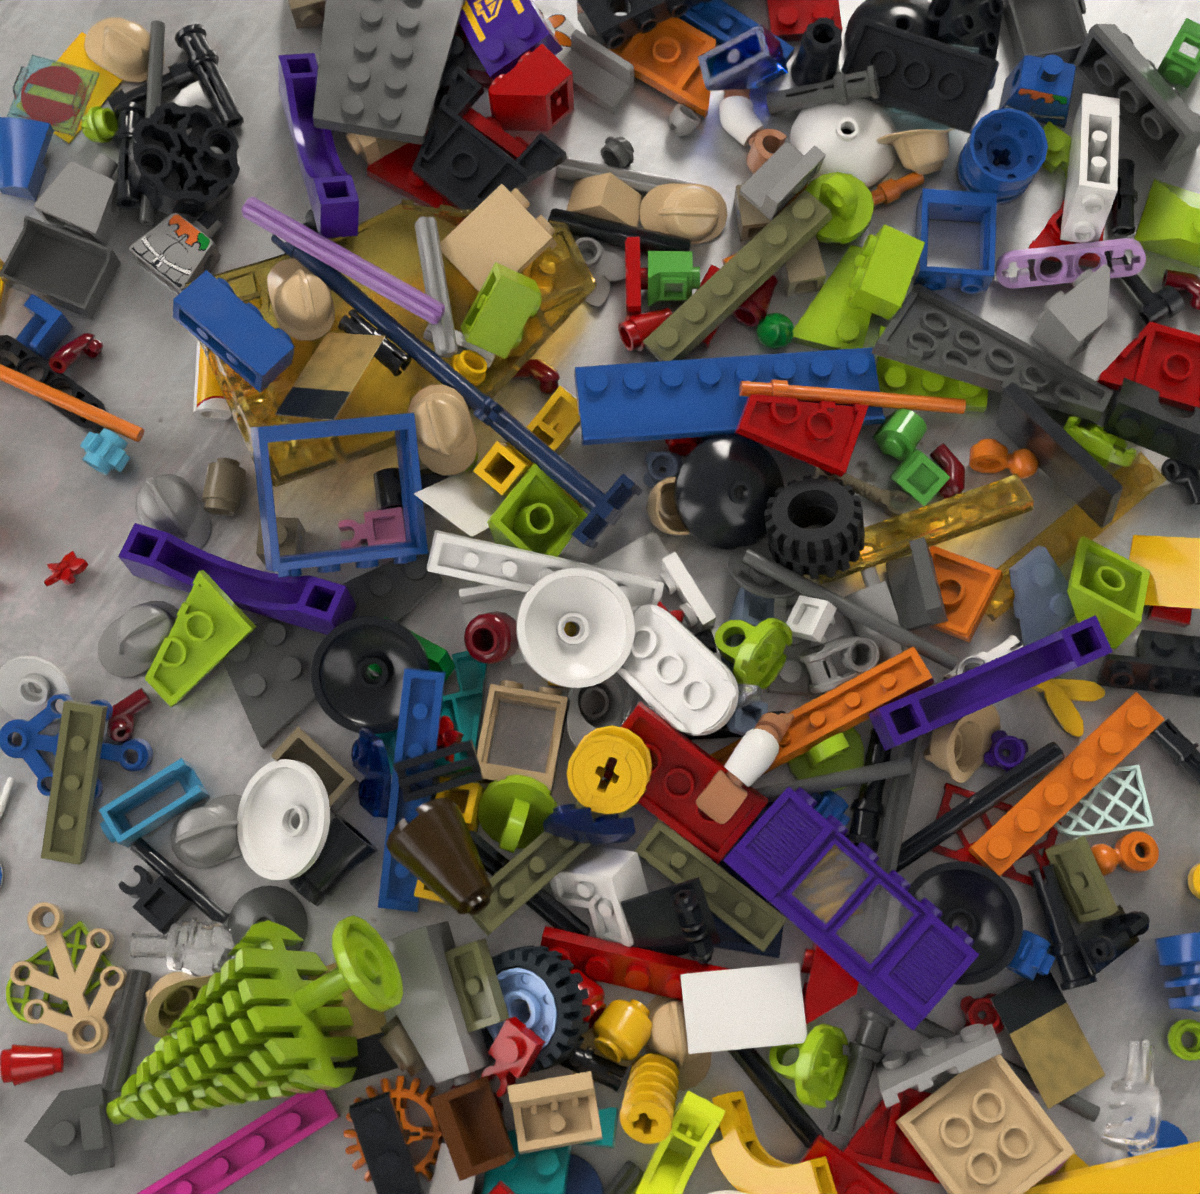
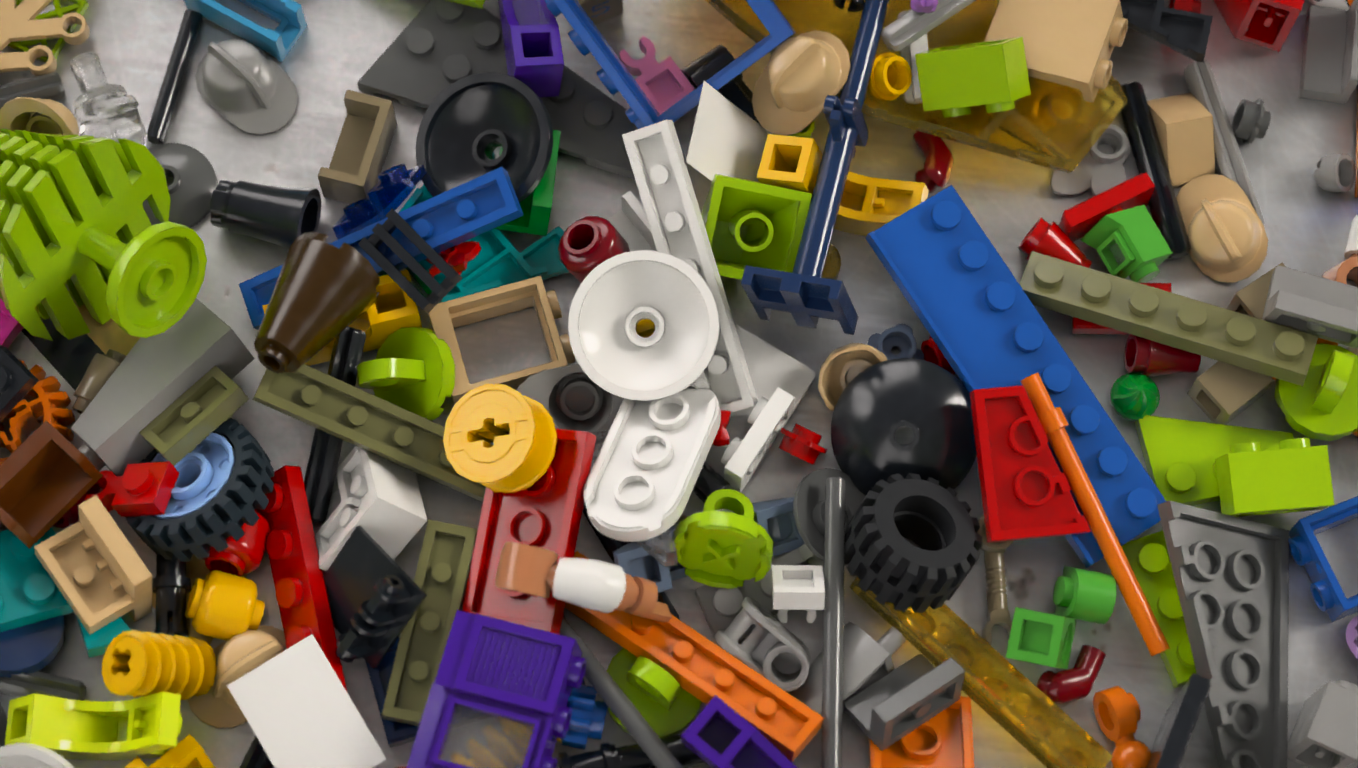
camera: 60 degrees right, 5 degrees down
black plate [118,865,192,935] -> none
white dish [237,759,330,881] -> none
clear blue slope [543,804,636,844] -> none
none -> red plate [778,423,828,465]

